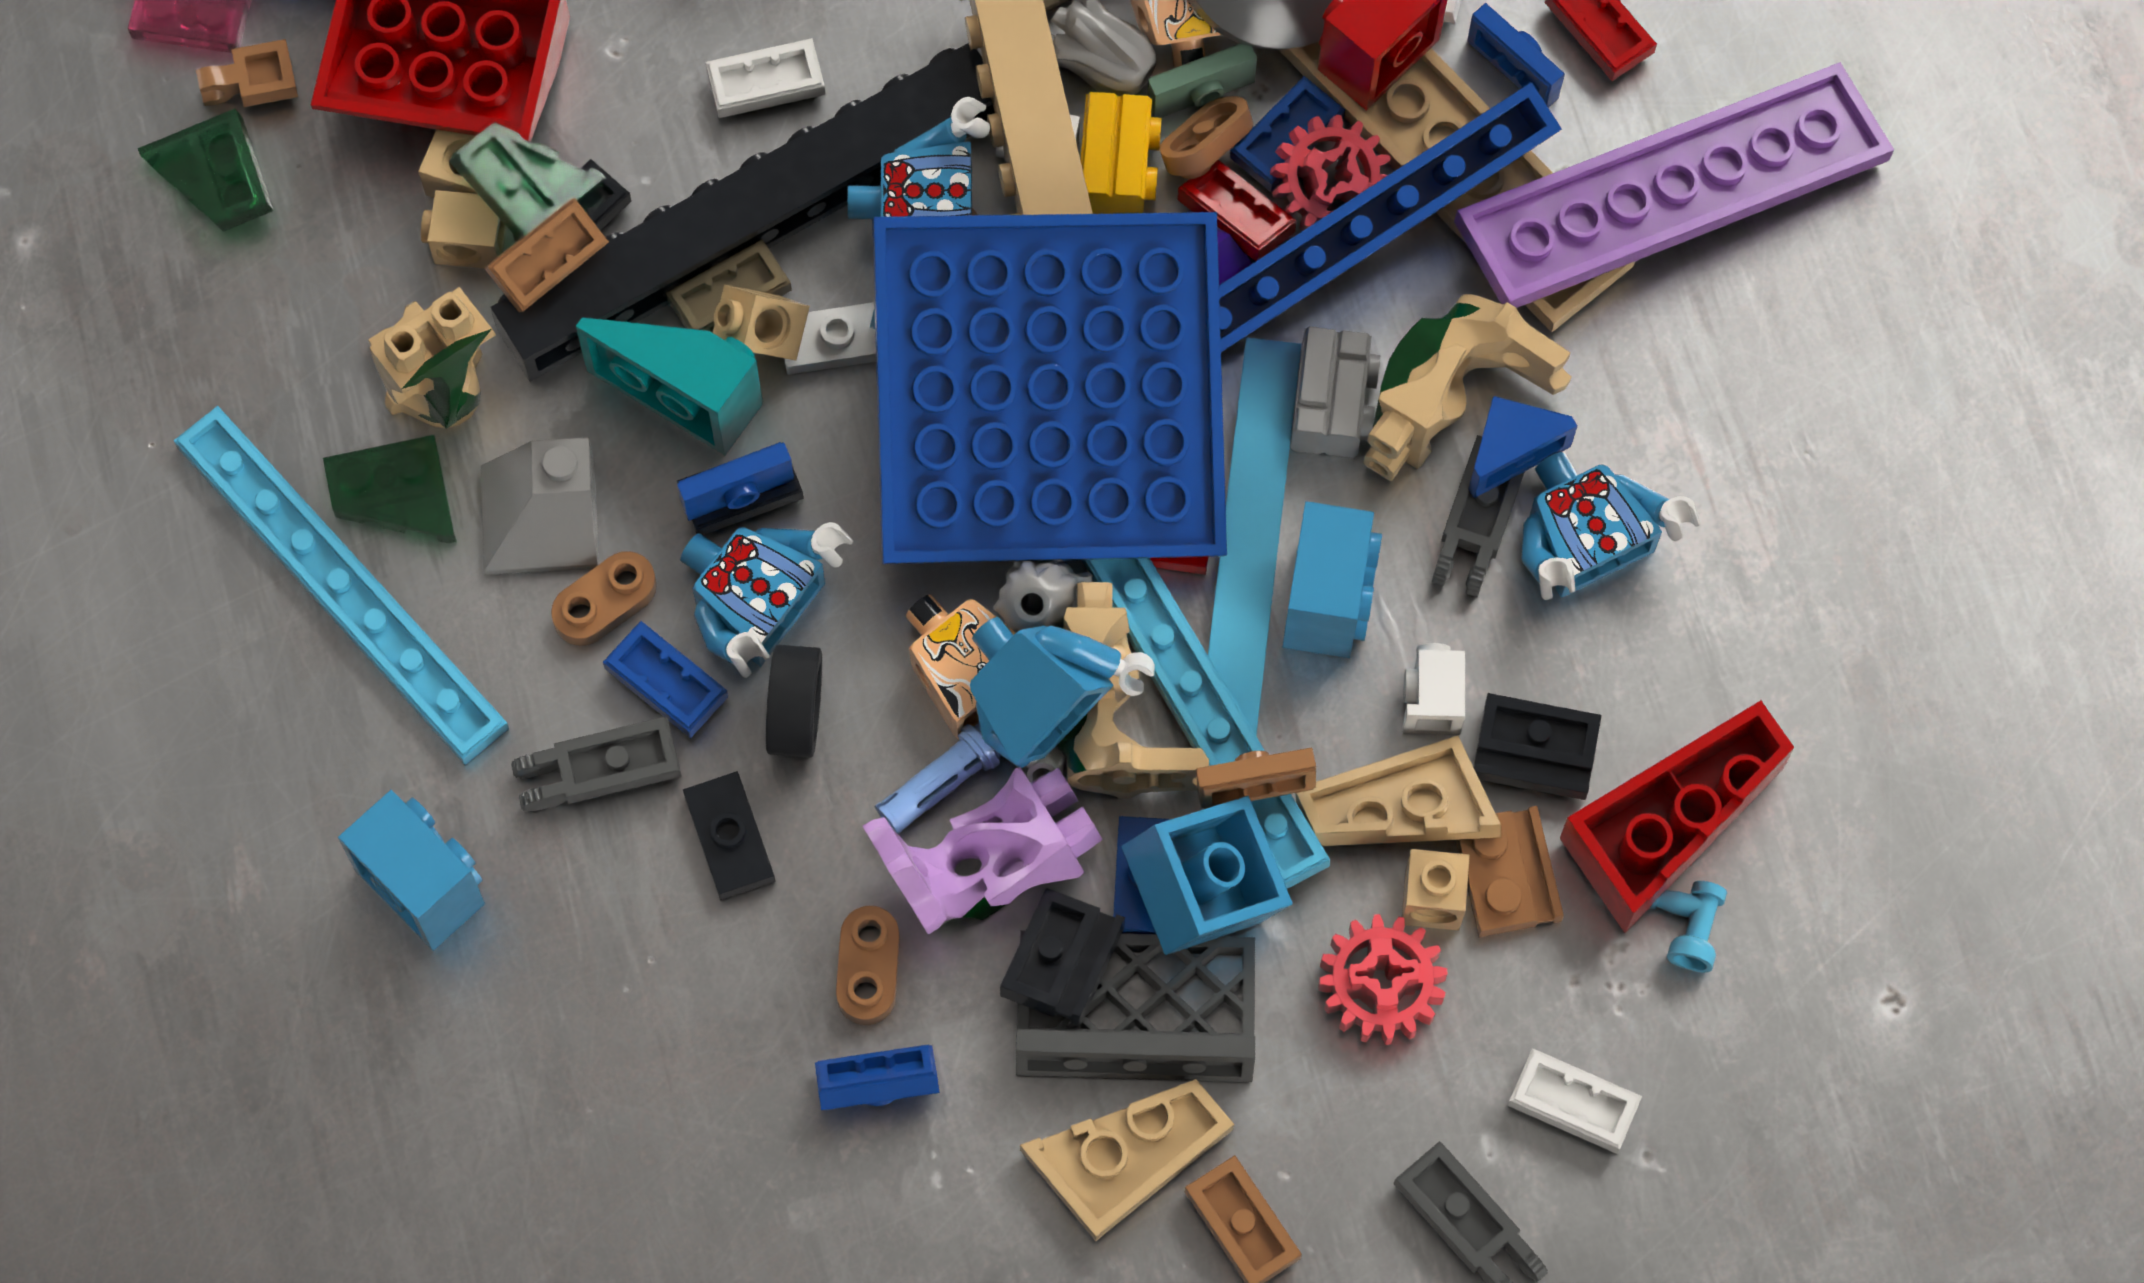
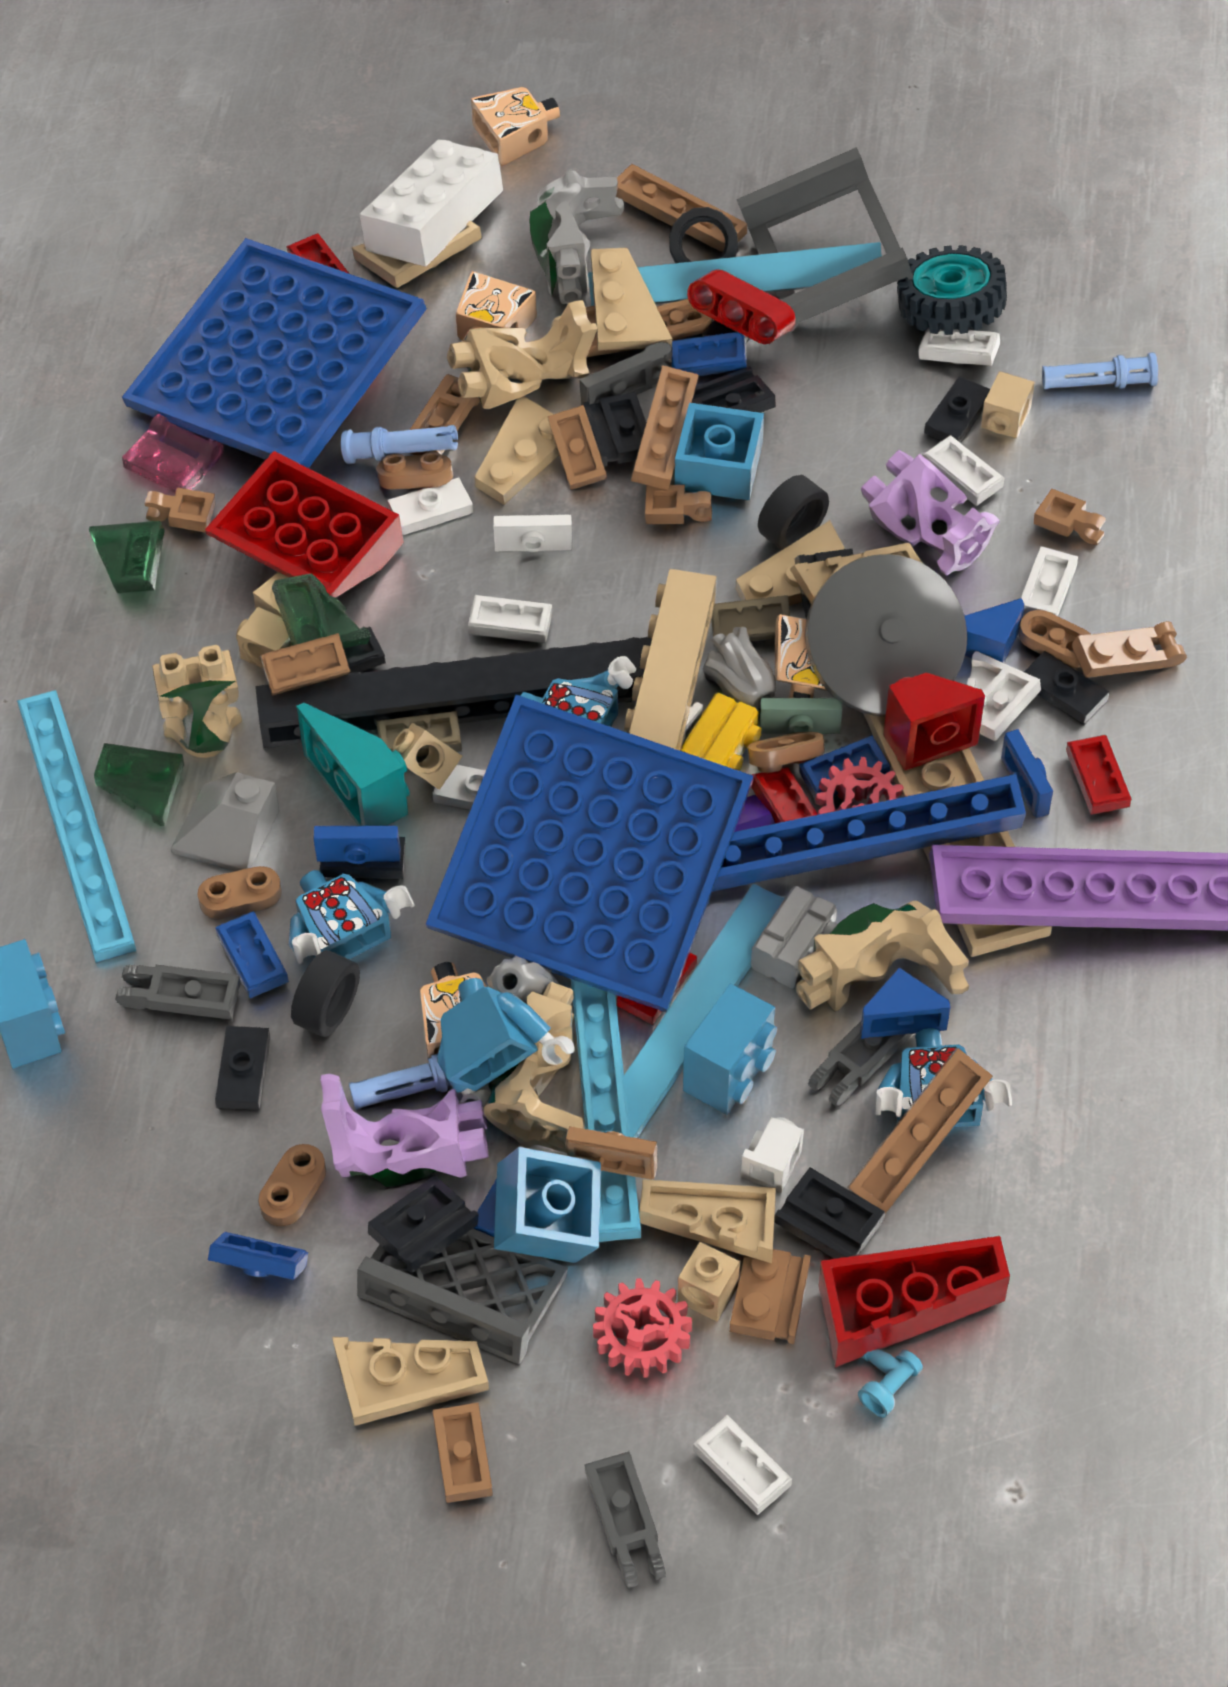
camera: 25 degrees right, 15 degrees down
none -> medium nougat plate [847,1048,993,1214]

